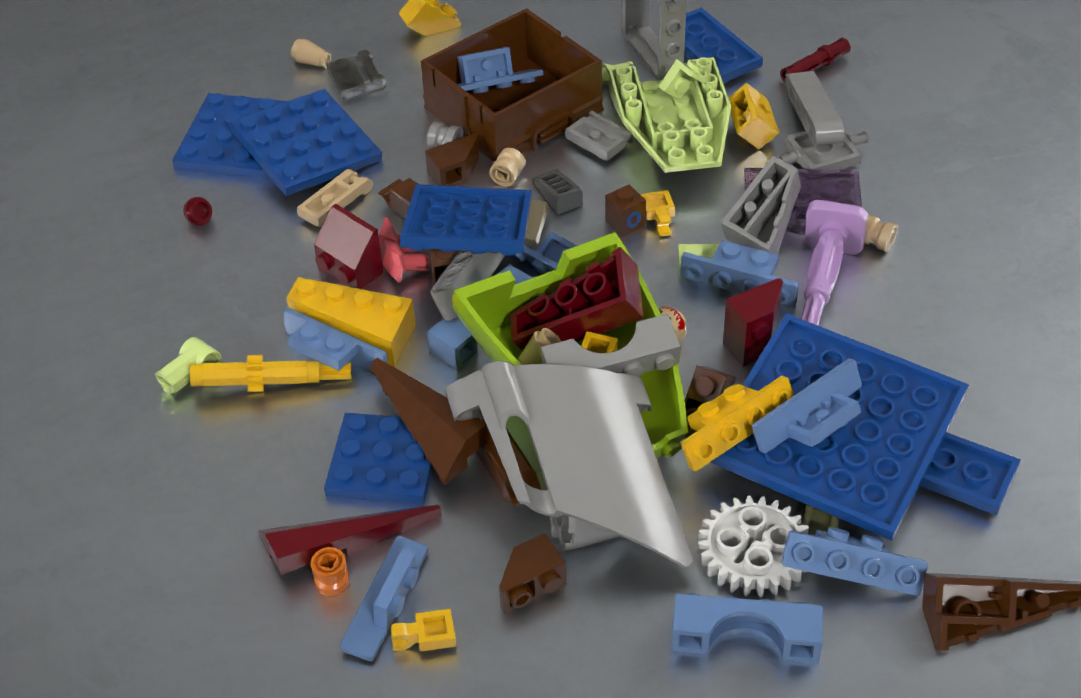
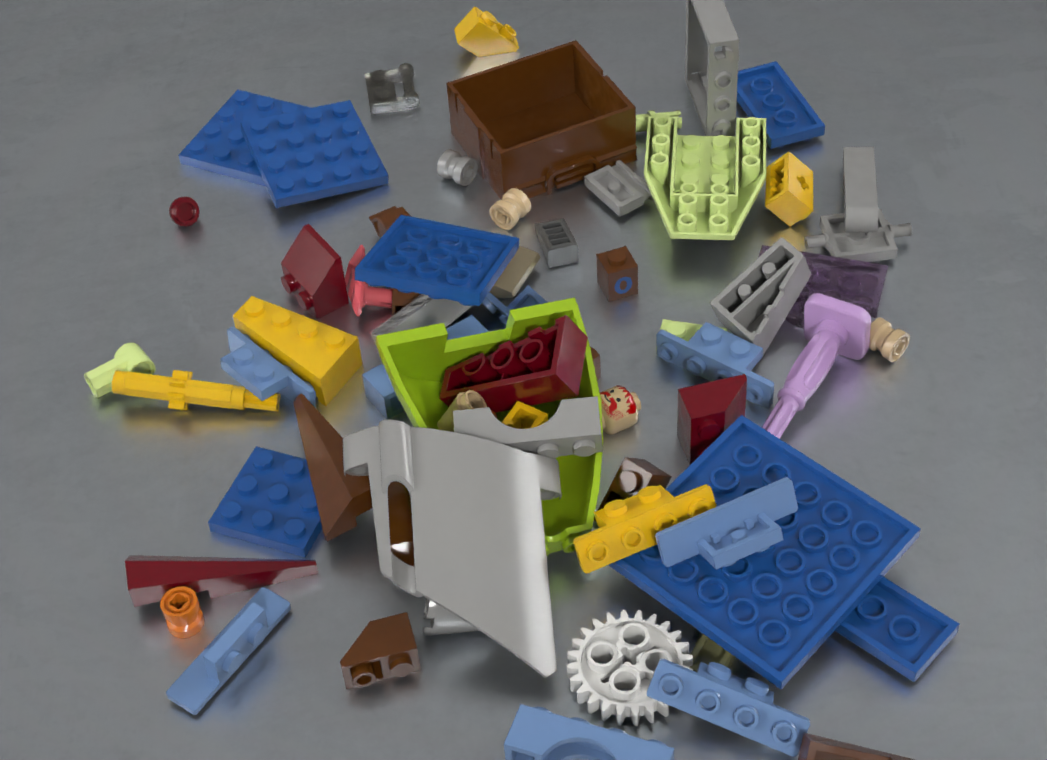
camera: 15 degrees right, 0 degrees up
tan cone [291,38,331,68] -> none
tan plate [297,169,373,227] -> none
yellow plate [391,608,456,652] -> none
reddish brown slope [425,133,479,186] -> none
medium blue bracket [457,47,544,93] -> none
yellow plate [640,190,675,237] -> none
yellowish green bracket [658,59,708,99] -> none
dark red pin [780,37,851,83] -> none

